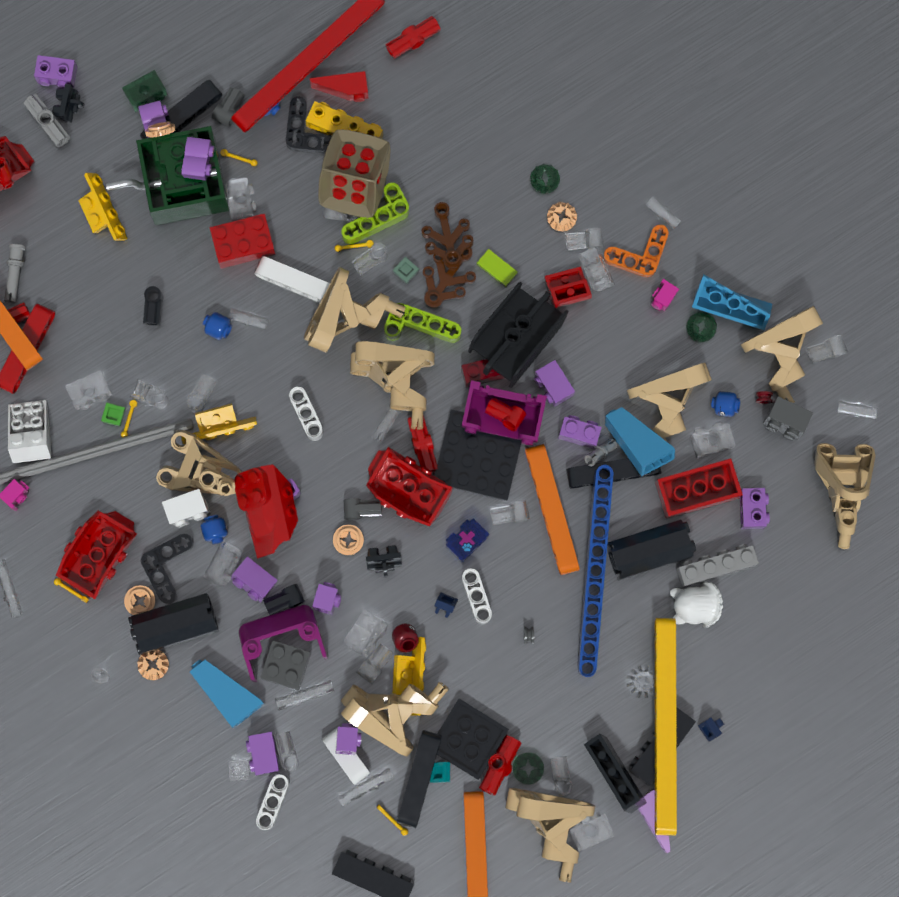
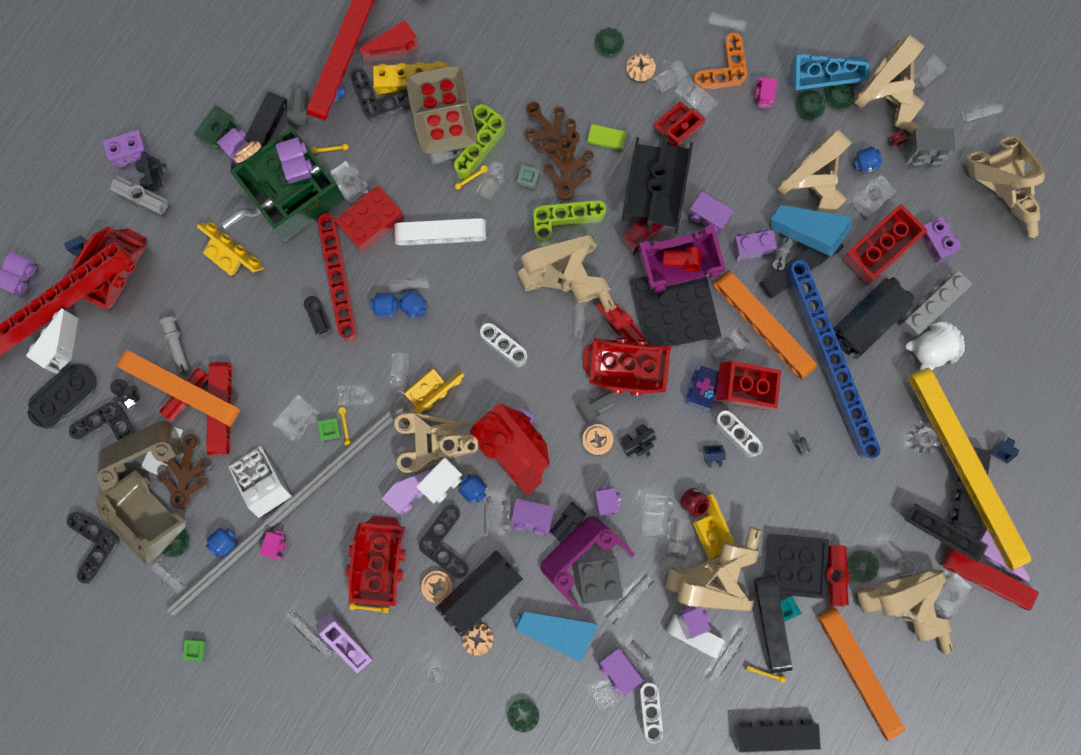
camera: 20 degrees left, 0 degrees up
tan connector [304,267,405,353] -> none
none -> lavender slope [316,612,372,673]
none -> red beam [318,214,358,342]
none -> lavender slope [382,468,434,515]
none -> blue head [399,291,427,319]
none -> clear green gear [507,699,539,733]
none -> red brick [715,361,781,410]
none -> clear green gear [825,83,856,110]
none -> red beam [941,548,1039,611]

